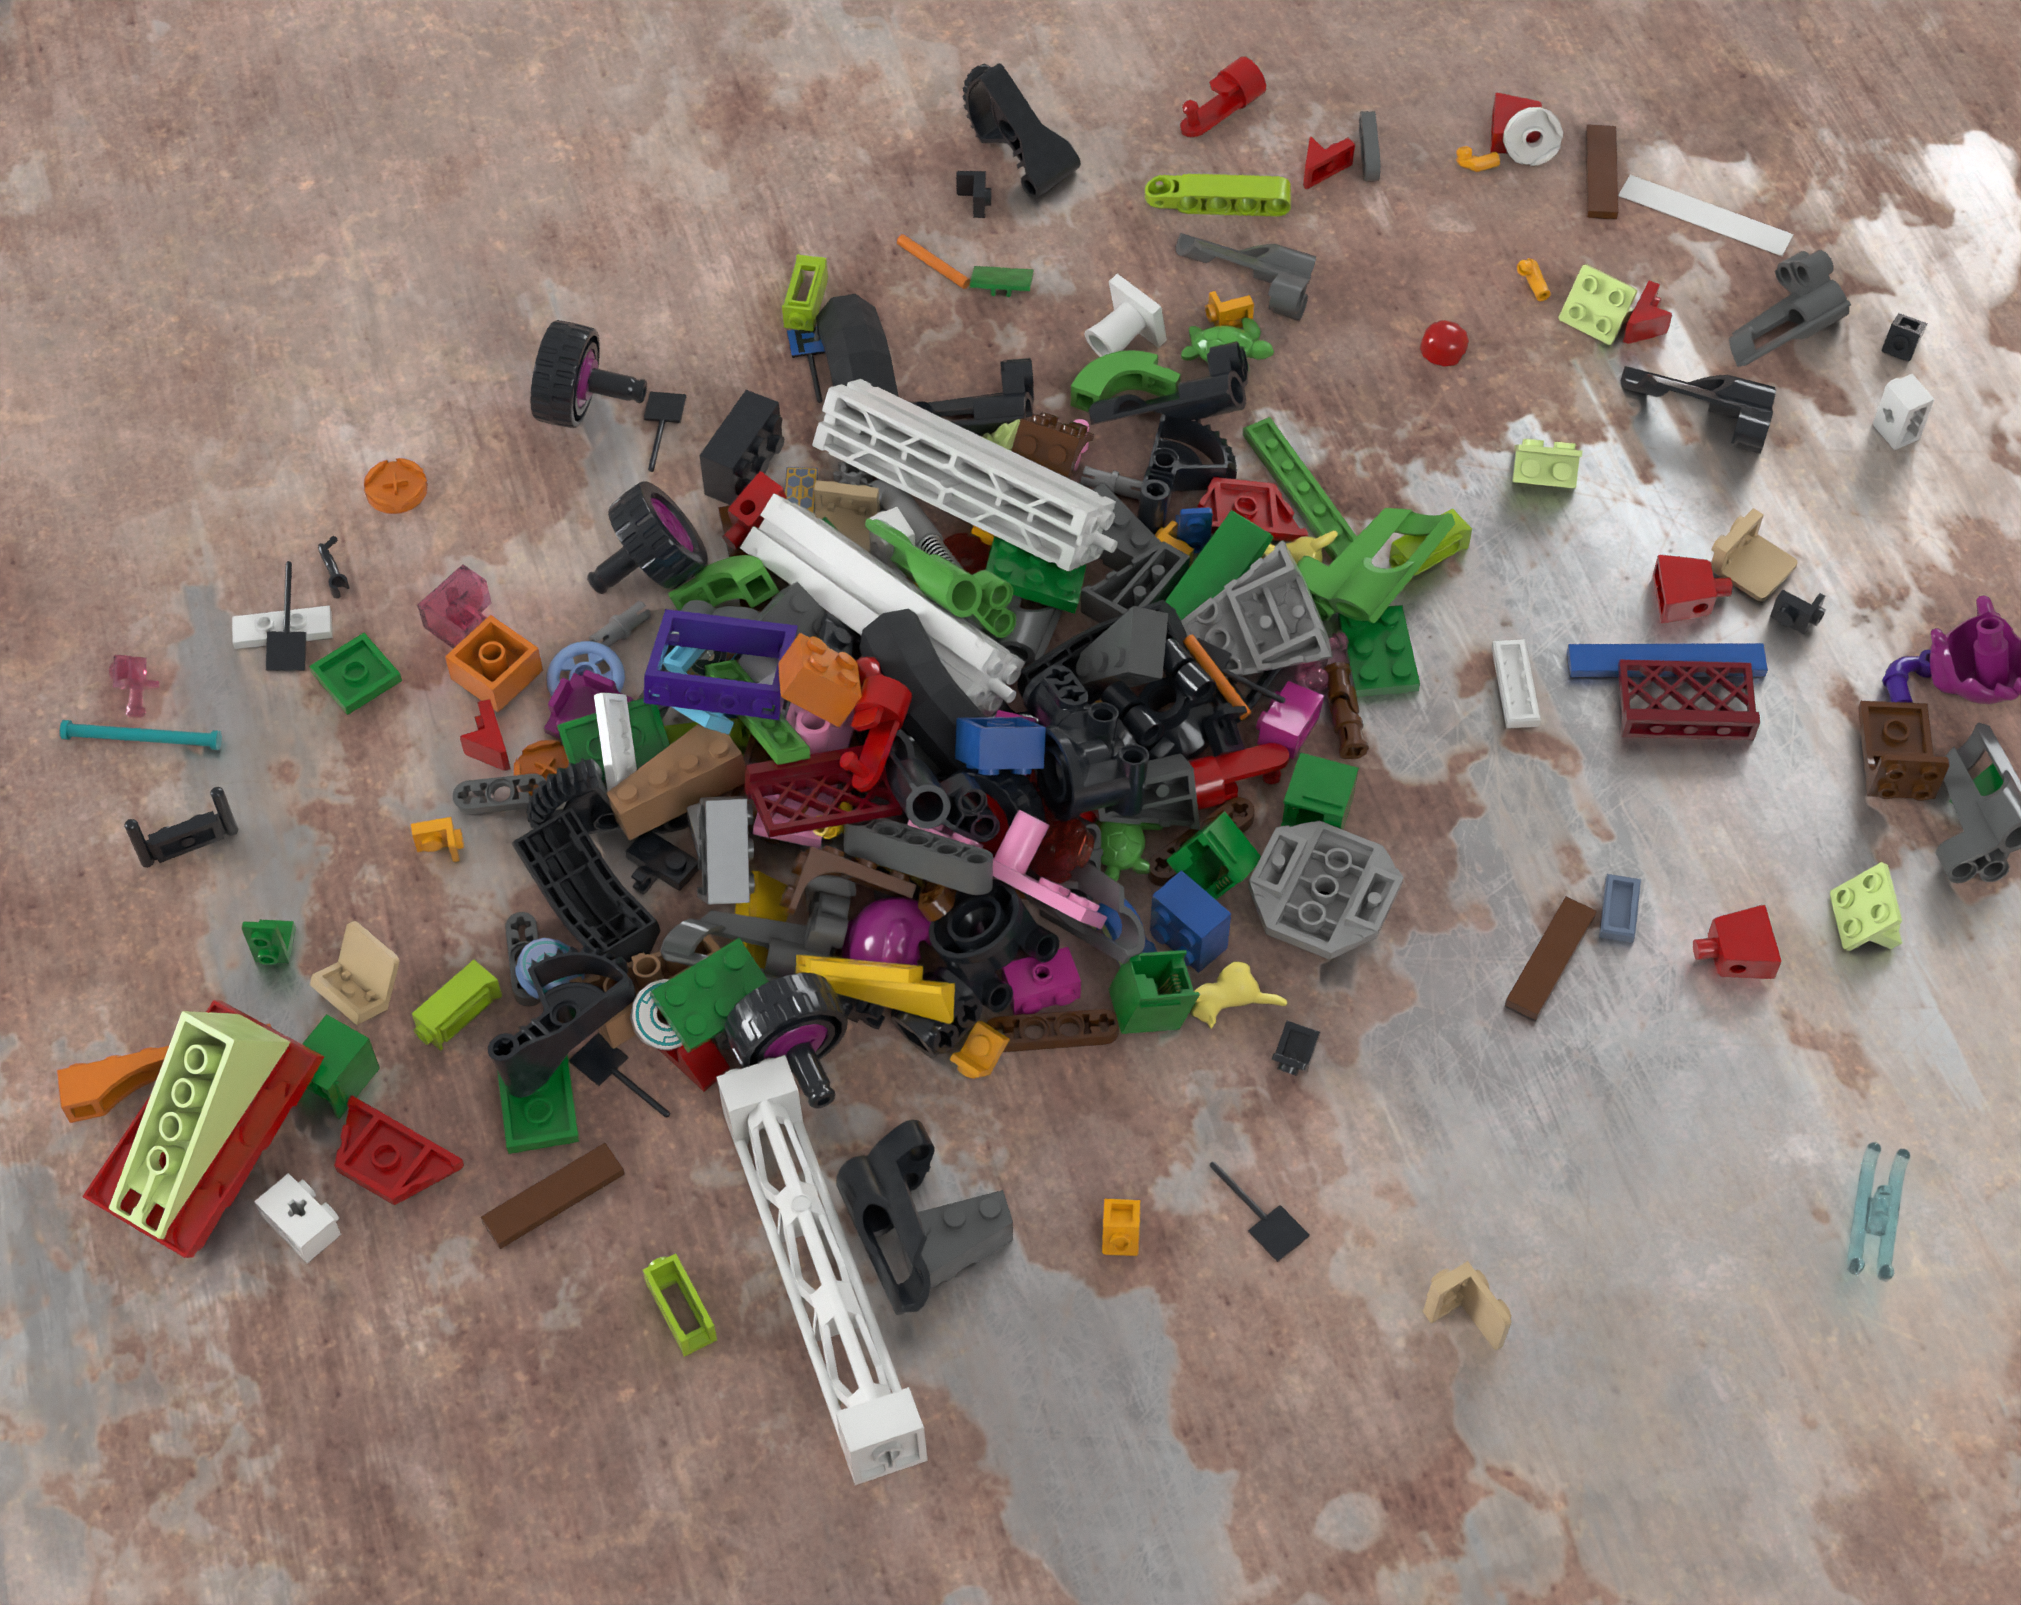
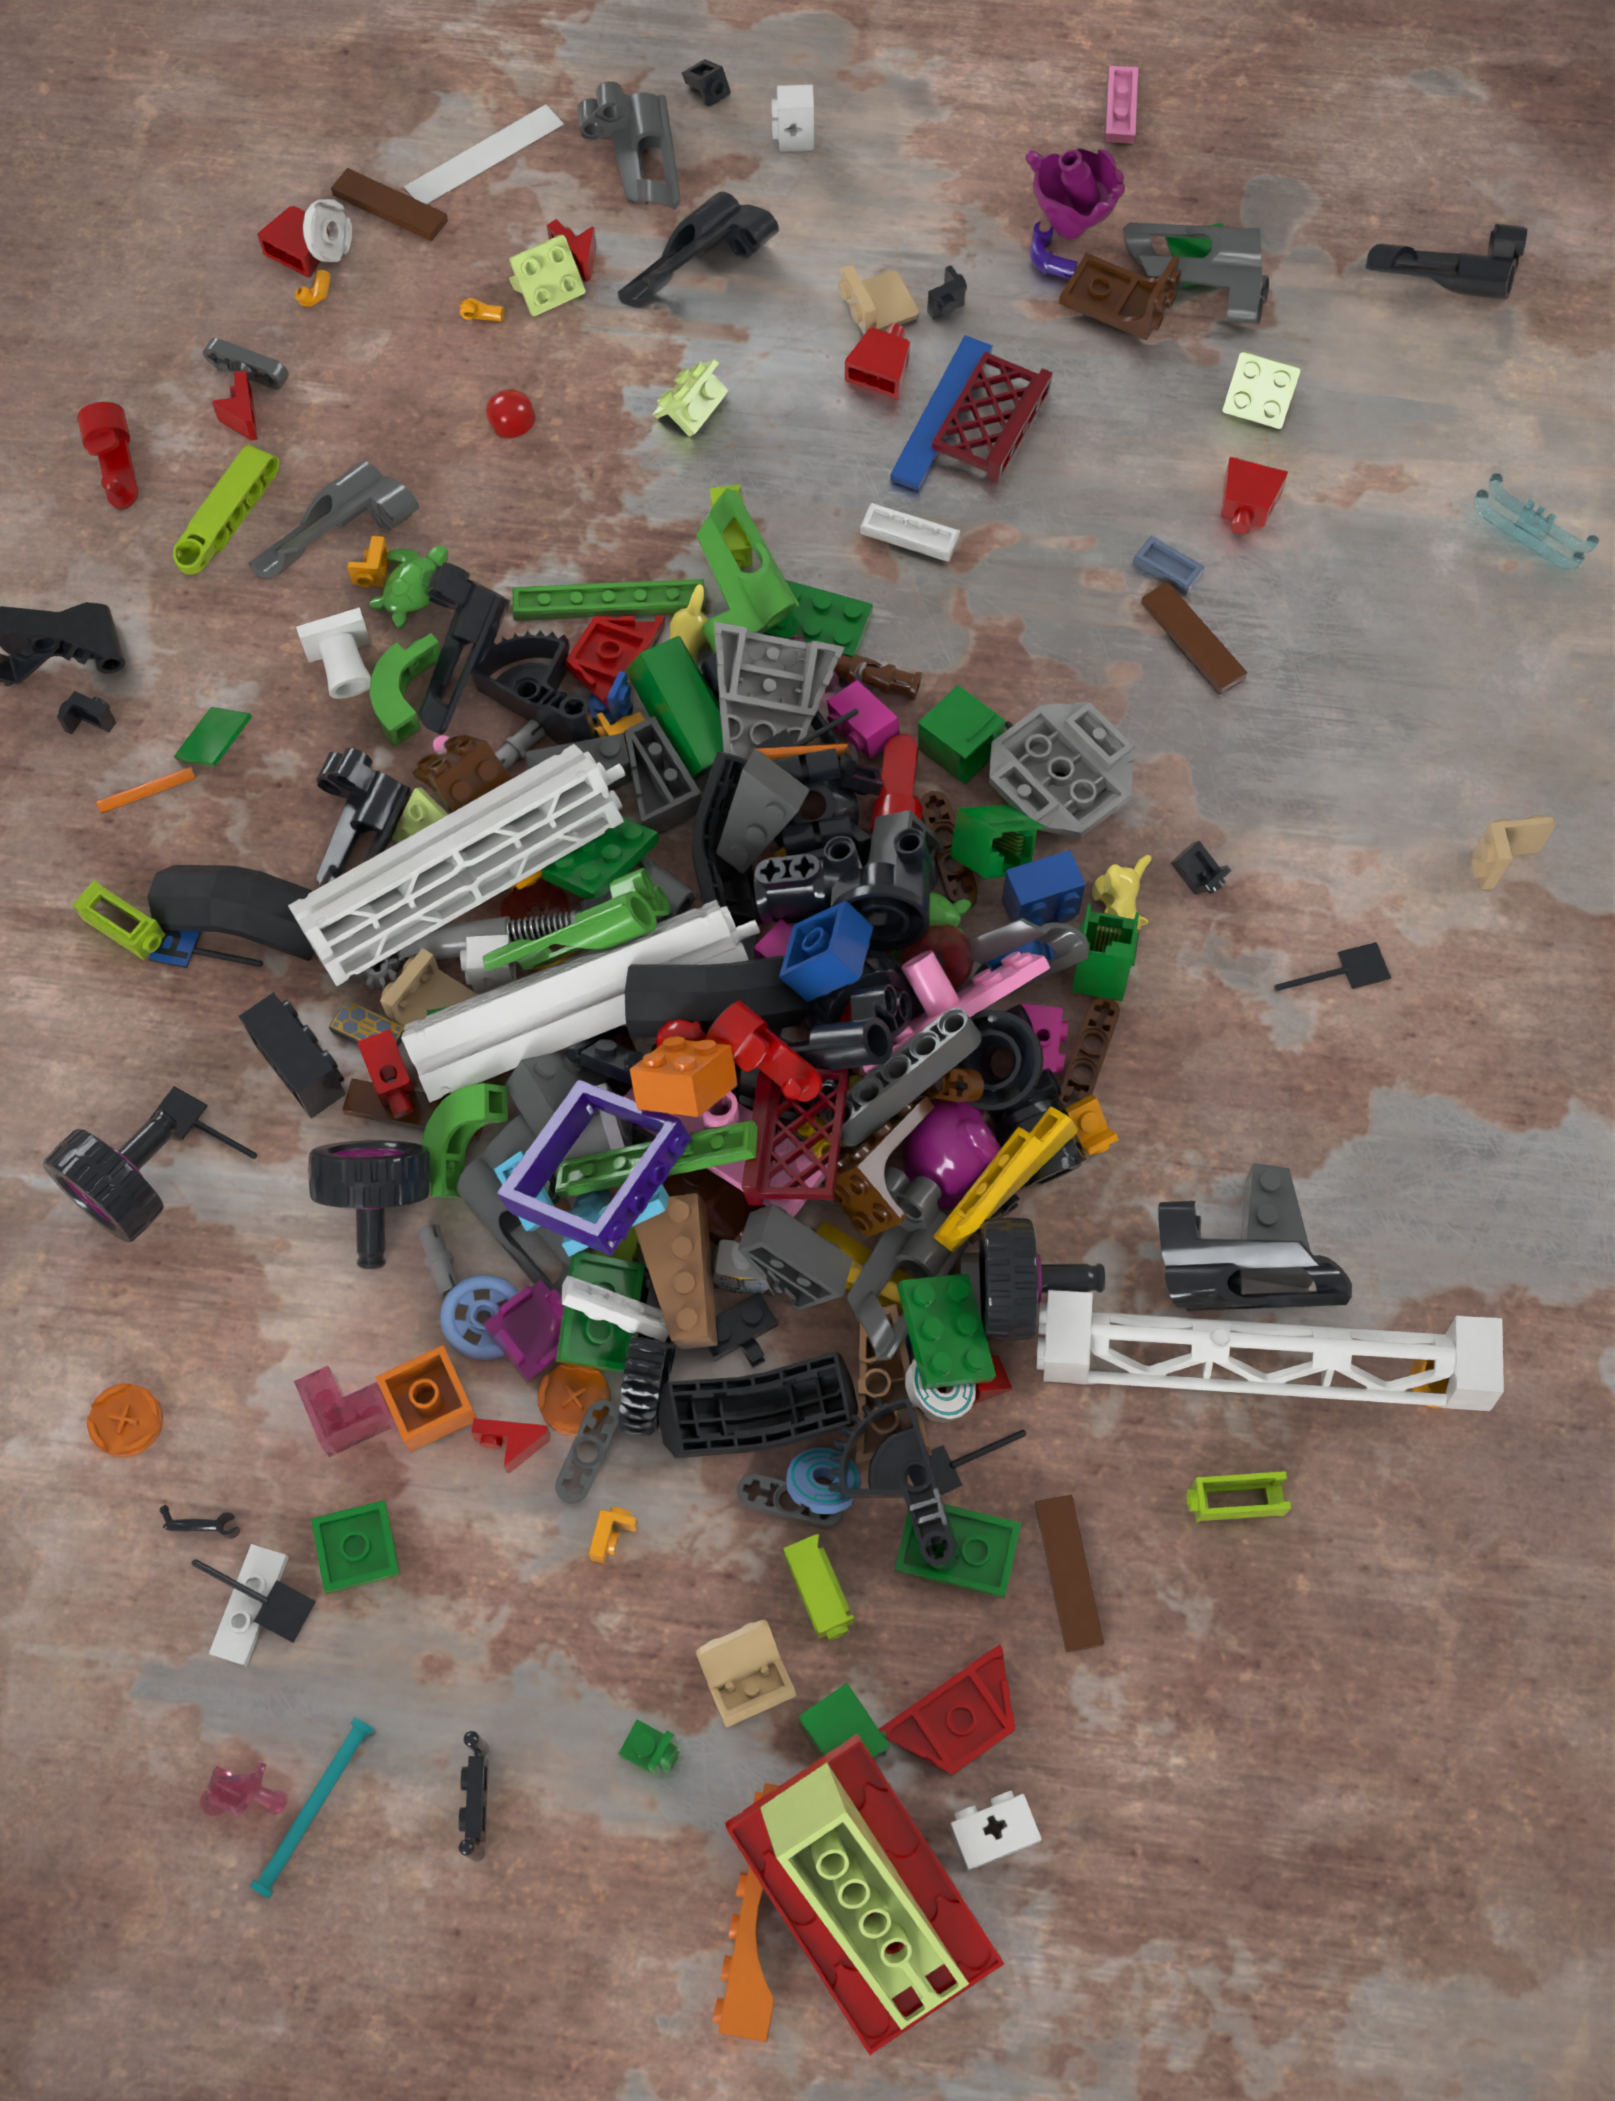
camera: 65 degrees left, 10 degrees up
light orange bracket [1102,1199,1141,1256] -> none

